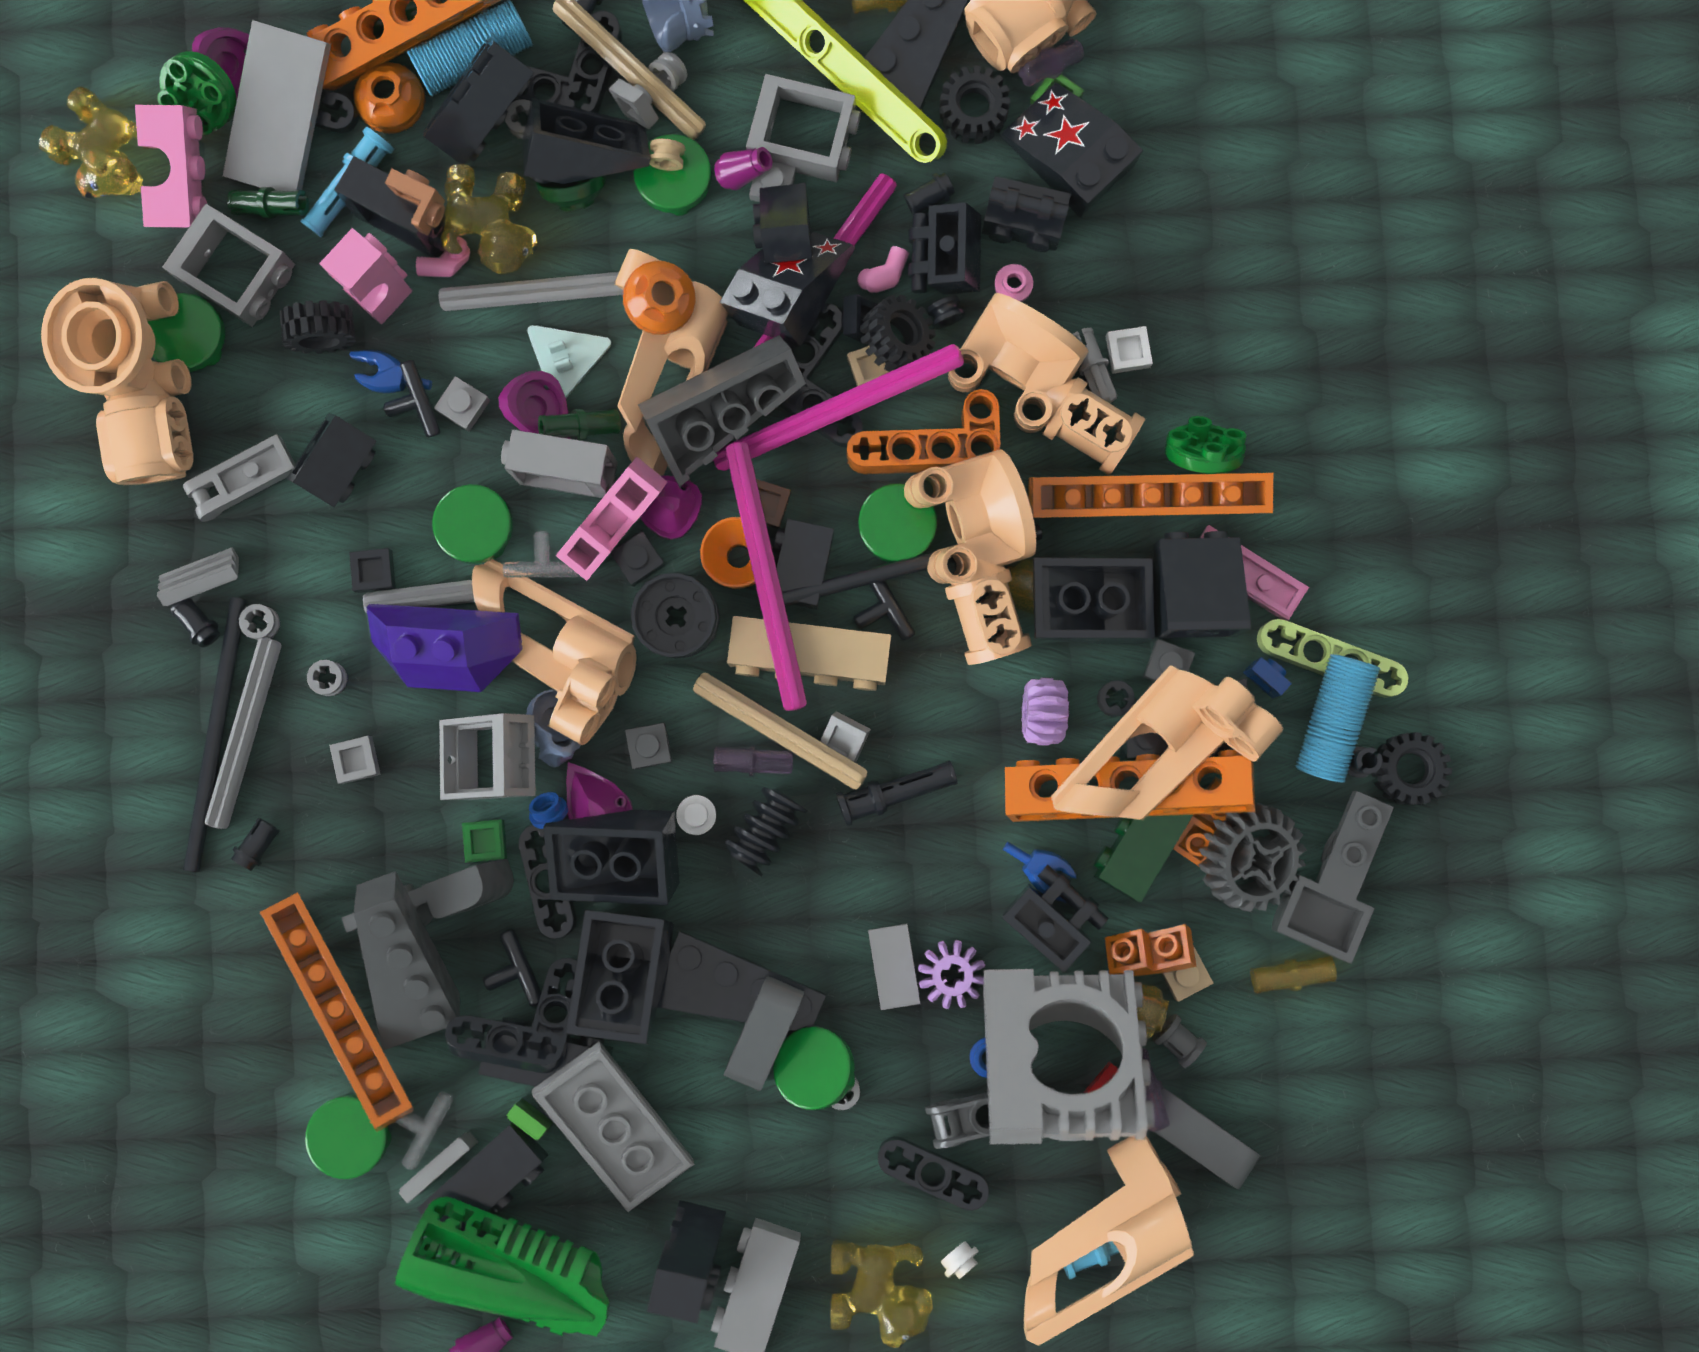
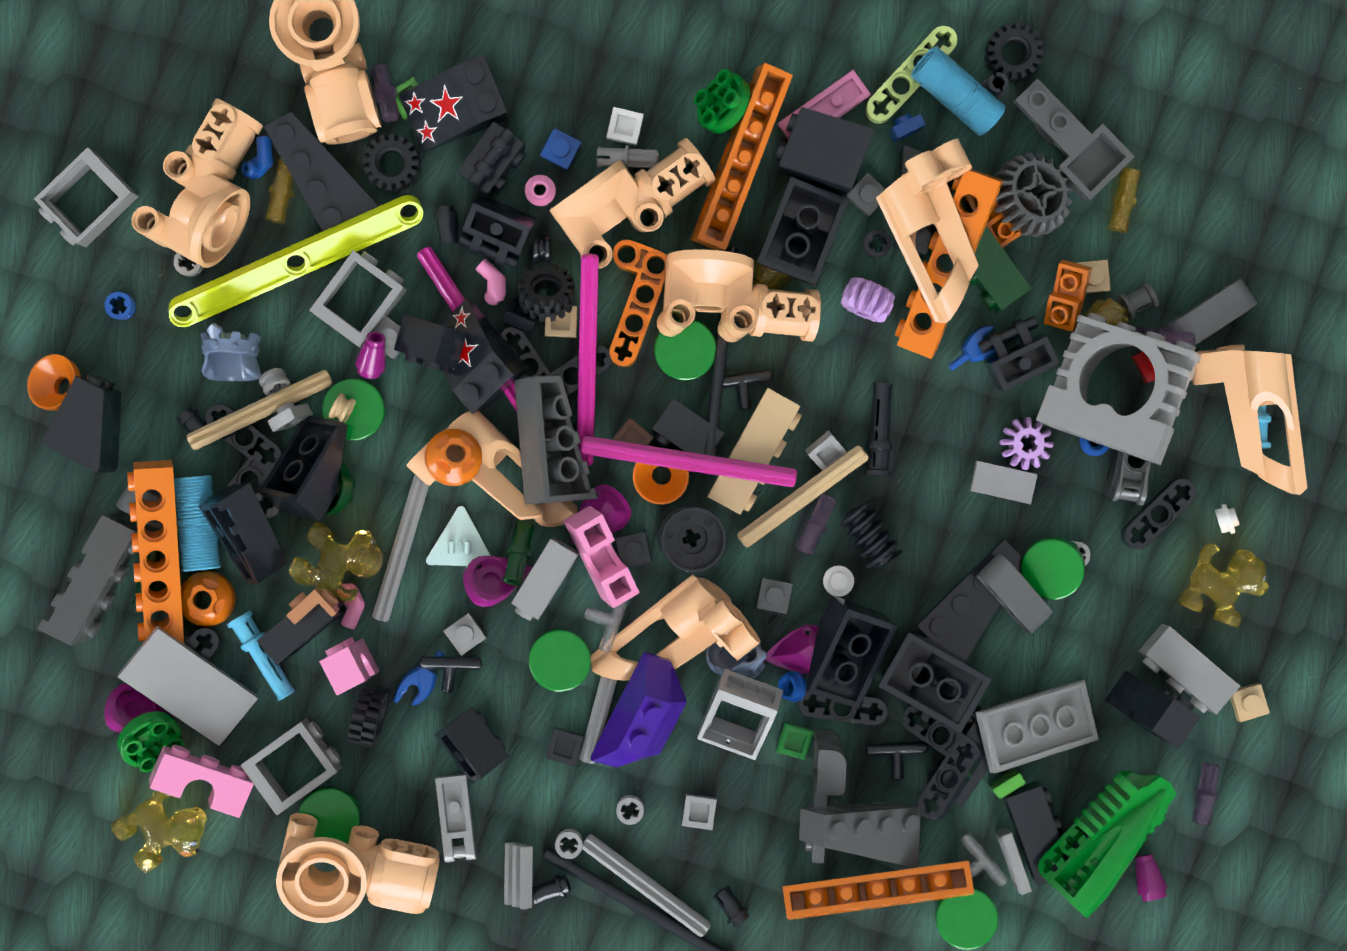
camera: 70 degrees left, 5 degrees up
dark green pin [227,187,309,218] -> none
none -> blue plate [540,128,582,171]

